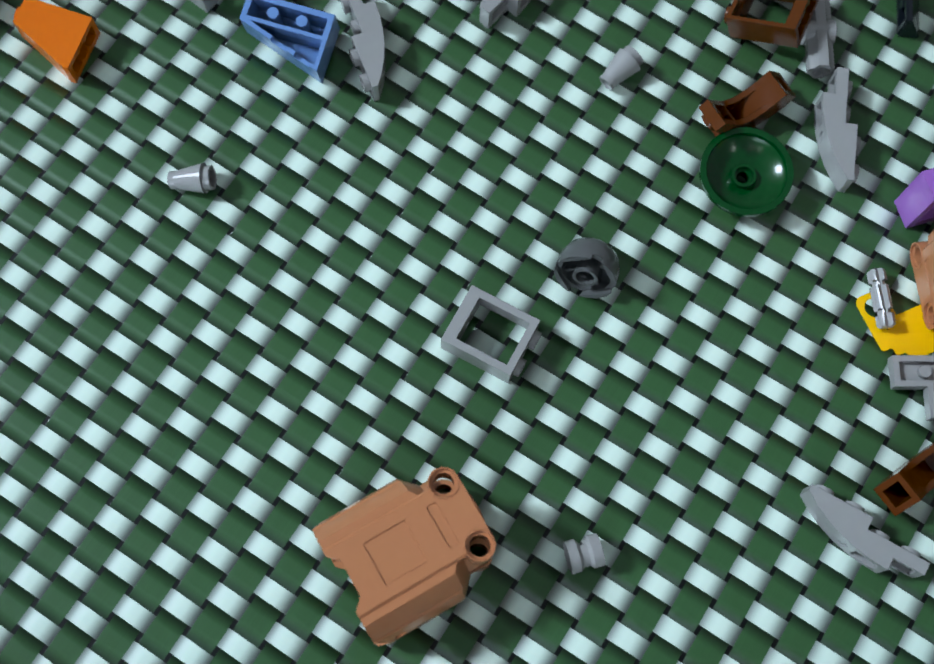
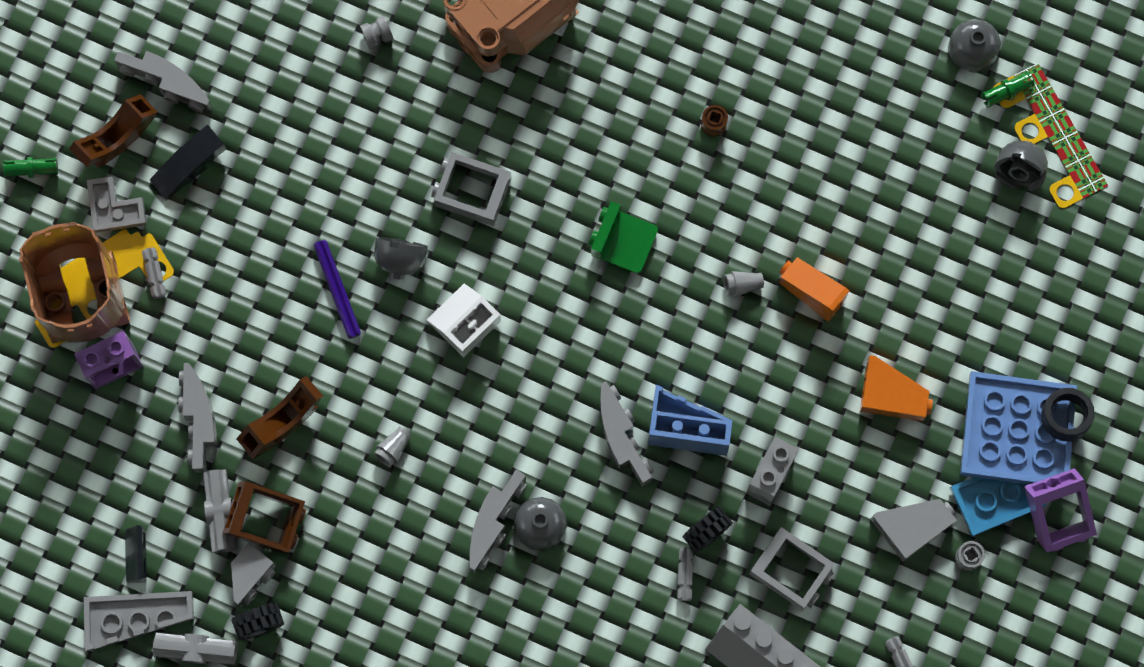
camera: 175 degrees right, 5 degrees up
dark green dish [699,127,794,217] -> none
none -> black slope [150,125,227,201]
none -> dark purple axle [314,240,361,339]
none -> white slope [426,284,501,358]
none -> green bracket [588,201,658,274]
none -> reddish brown wheel [701,105,728,137]
none -> orange slope [779,257,849,322]

